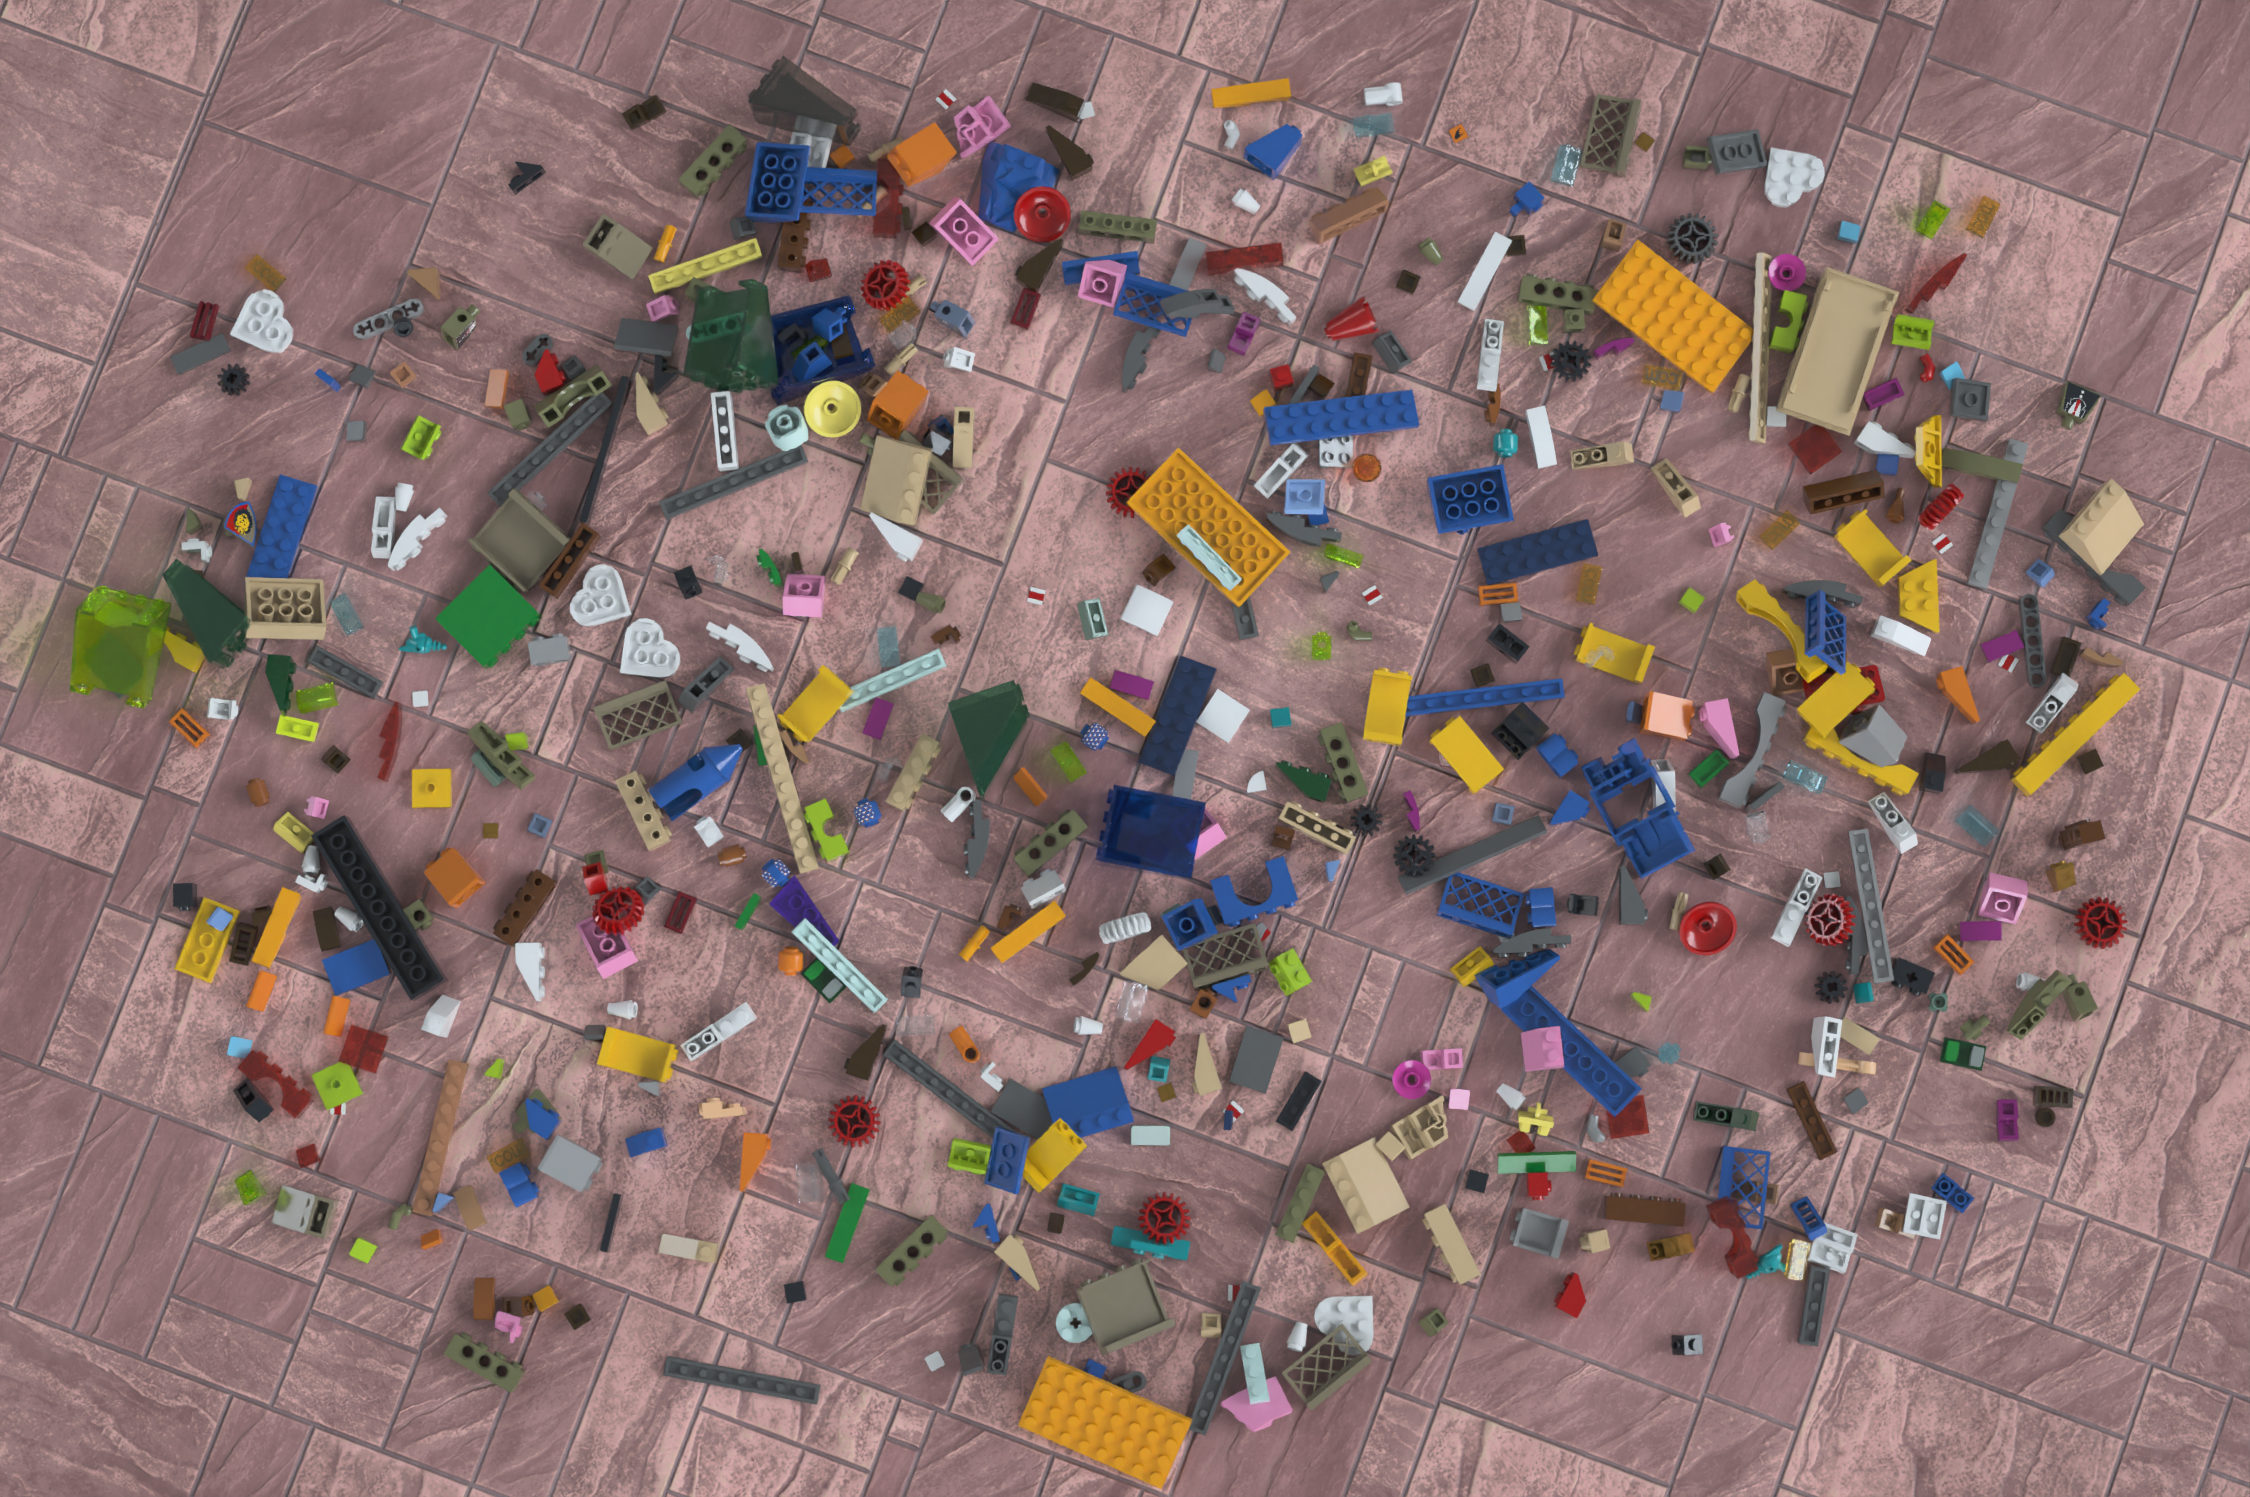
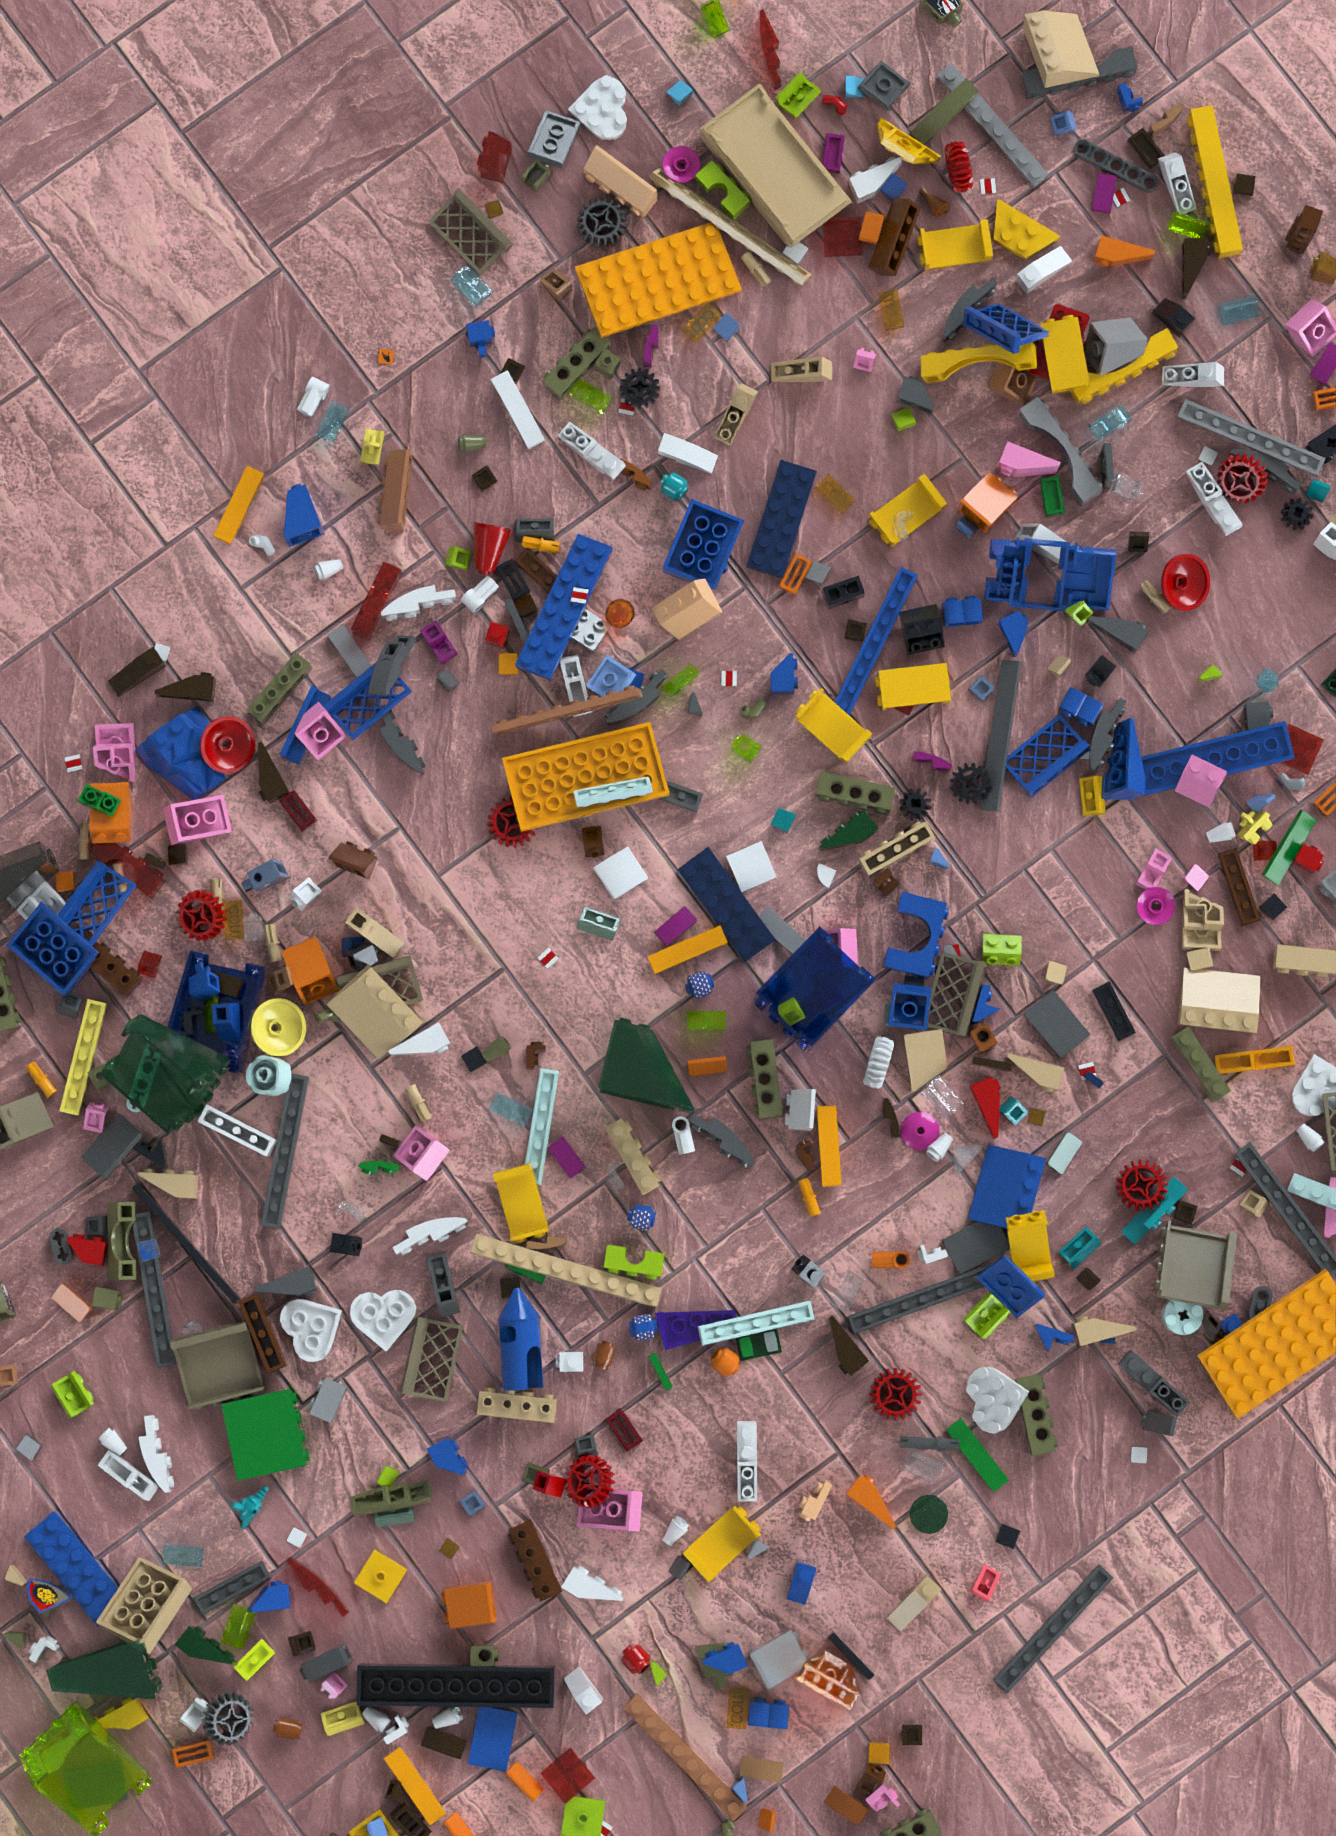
camera: 55 degrees left, 0 degrees up
none -> green slope [77,784,121,817]
none -> tile [137,1238,162,1262]
none -> dark grey gear [201,1691,255,1746]
none -> blue slope [247,1581,290,1613]
none -> dark grey slope [254,1267,318,1298]
none -> dark grey slope [300,1643,353,1683]
none -> reddish brown slope [329,841,378,880]
none -> blue slope [427,1437,469,1475]
none -> lime slope [445,546,471,570]
none -> white piece [460,575,499,614]
none -> clear red slope [477,131,512,183]
none -> nougat plate [491,686,643,736]
none -> black tile [496,558,530,601]
none -> light orange axle [522,536,560,554]
none -> sticker [571,587,588,604]
none -> light nougat slope [583,145,657,218]
none -> red head [621,1645,650,1674]
none -> light nougat slope [652,579,722,640]
none -> blue slope [771,653,798,695]
none -> lime slope [778,997,805,1026]
none -> clear orange wedge [796,1650,860,1711]
none -> orange slope [859,211,885,244]
none -> dark grey slope [896,376,934,414]
none -> dark pink dish [901,1112,940,1150]
none -> clear green tile [909,1494,948,1534]
none -> clear slope [952,1144,983,1176]
none -> white plate [966,1367,1029,1434]
none -> coral slope [969,1564,1001,1602]
none -> dark brown tile [971,1057,1012,1072]
none -> tan slope [1047,655,1071,678]
none -> lime slope [1064,600,1093,626]
none -> clear neon green slope [1168,211,1209,238]
none -> dark brown tile [1173,1200,1198,1225]
none -> dark brown slope [1202,1311,1224,1344]
none -> reddish brown tile [1217,848,1261,926]
none -> medium blue slope [1247,794,1275,813]

